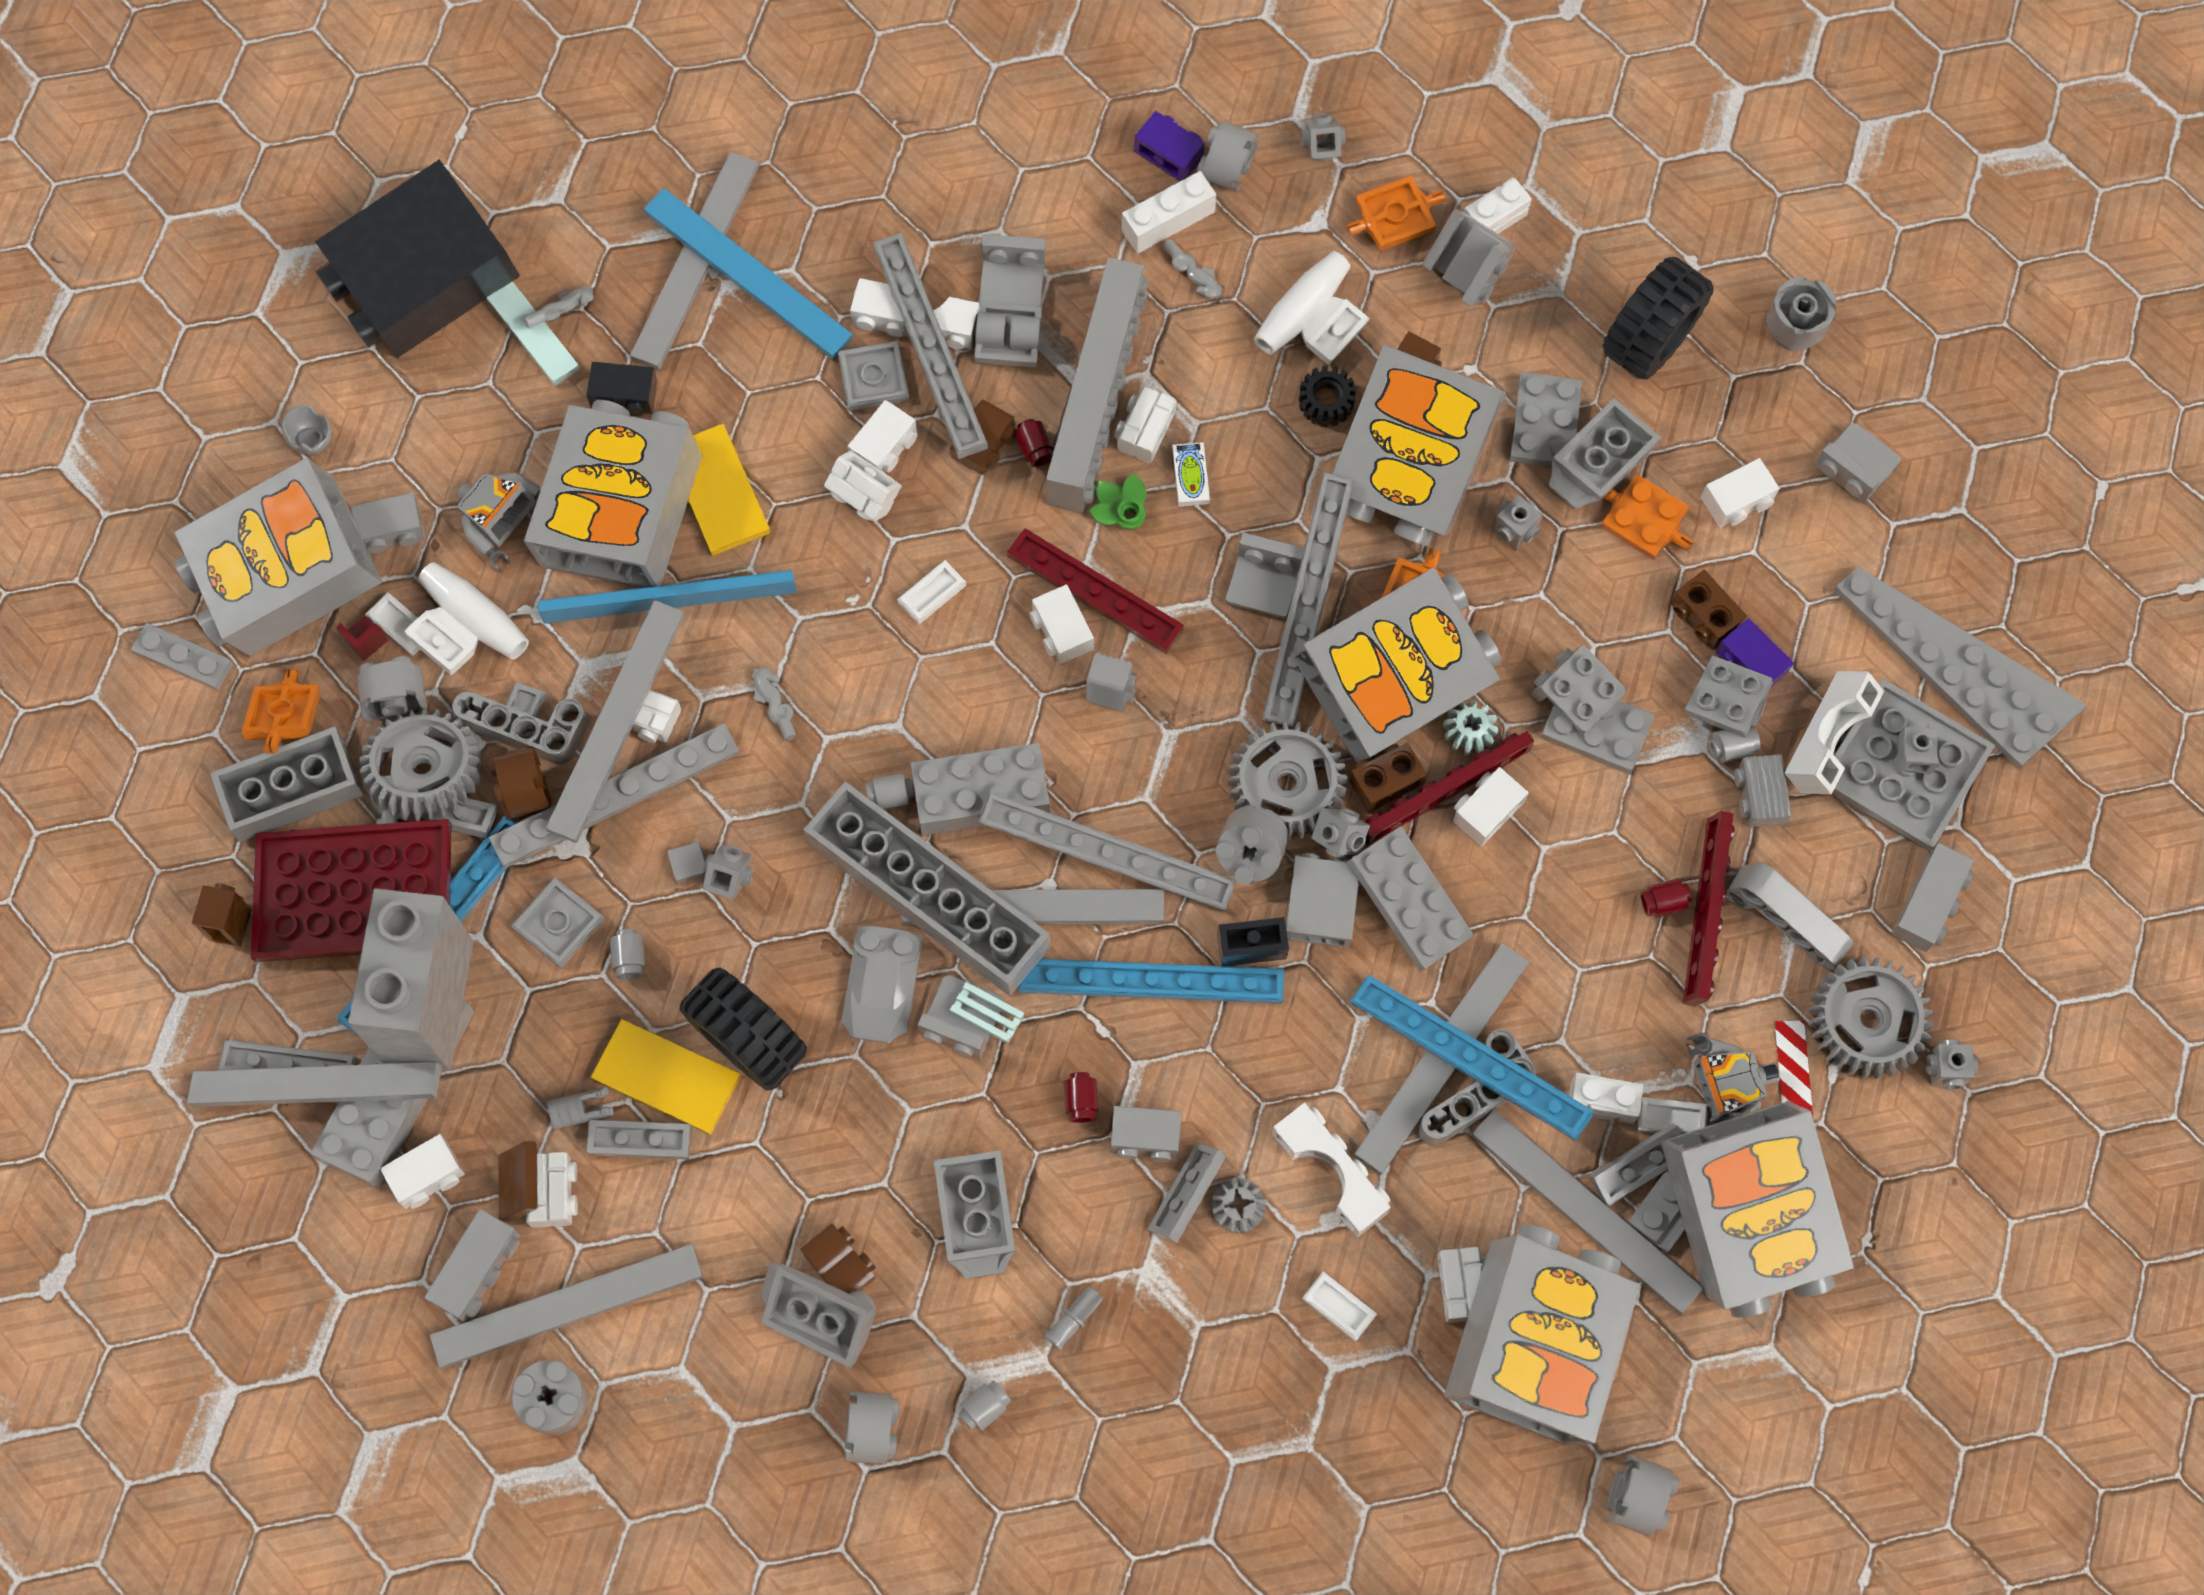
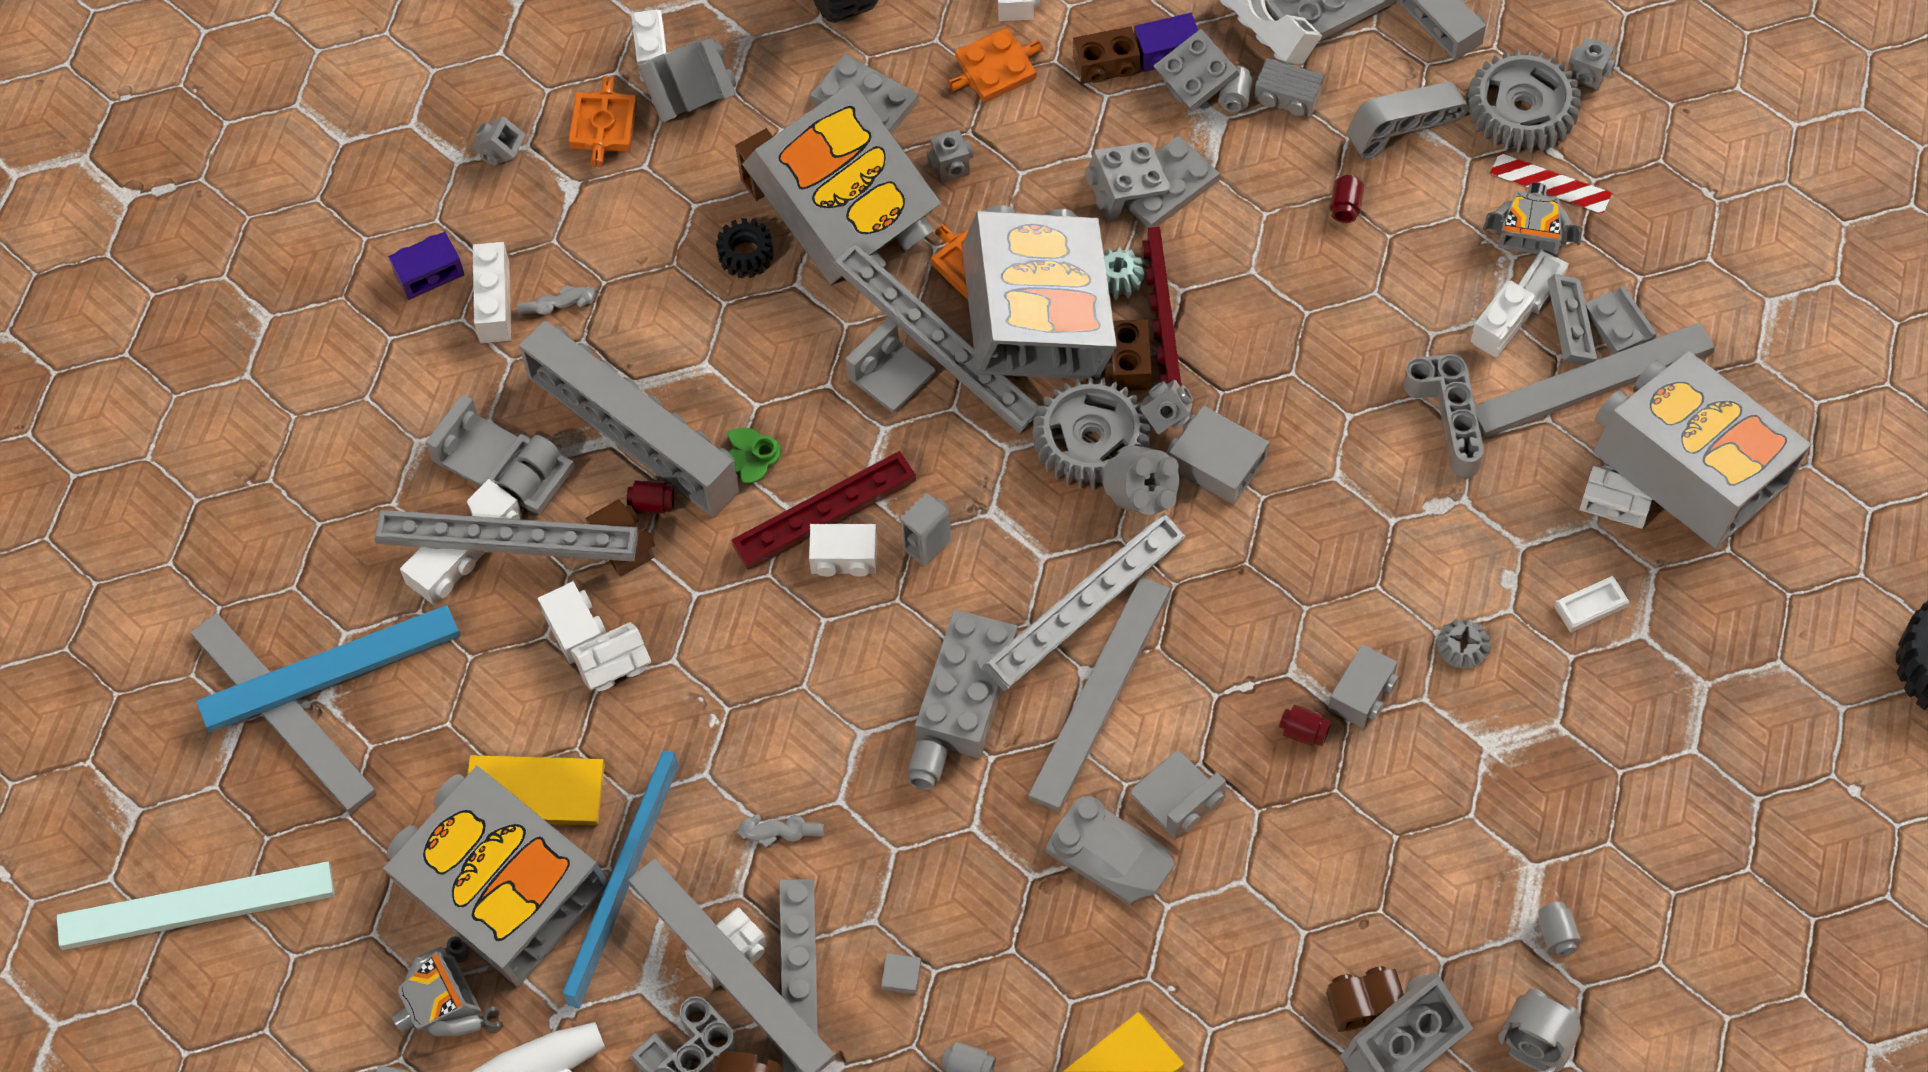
camera: 60 degrees left, 10 degrees down
black brick [315,159,520,358] -> none
light grey animal [523,286,594,328] -> none
black brick [586,362,658,416] -> none
black tyre [680,967,807,1091] -> none
light grey brick [703,845,754,899] -> none
light grey brick [803,781,1051,996] -> none
light grey tile [838,341,909,411] -> none
white tile [897,560,966,625] -> none
light grey slope [933,1150,1015,1279] -> none
light aqua tile [950,982,1024,1044] -> none
dark azure tile [1019,959,1284,1004] -> none
light grey axle [1044,1287,1103,1350] -> none
white brick [1114,386,1177,464] -> none
light grey plate [1147,1143,1226,1243] -> none
tile [1172,442,1210,507] -> none
light grey brick [1197,121,1259,192] -> none
black brick [1217,917,1289,966] -> none
white plate [1254,251,1370,365] -> none
white arch [1271,1102,1391,1238] -> none
light grey plate [1347,826,1474,972] -> none
dark azure tile [1350,975,1594,1142] -> none
light grey tile [1354,943,1530,1175] -> none
white brick [1453,767,1529,847] -> none
light grey slope [1549,398,1661,509] -> none
light grey brick [1607,1454,1679,1536] -> none
light grey brick [1661,1101,1854,1318] -> none
dark red plate [1683,810,1735,1007] -> none

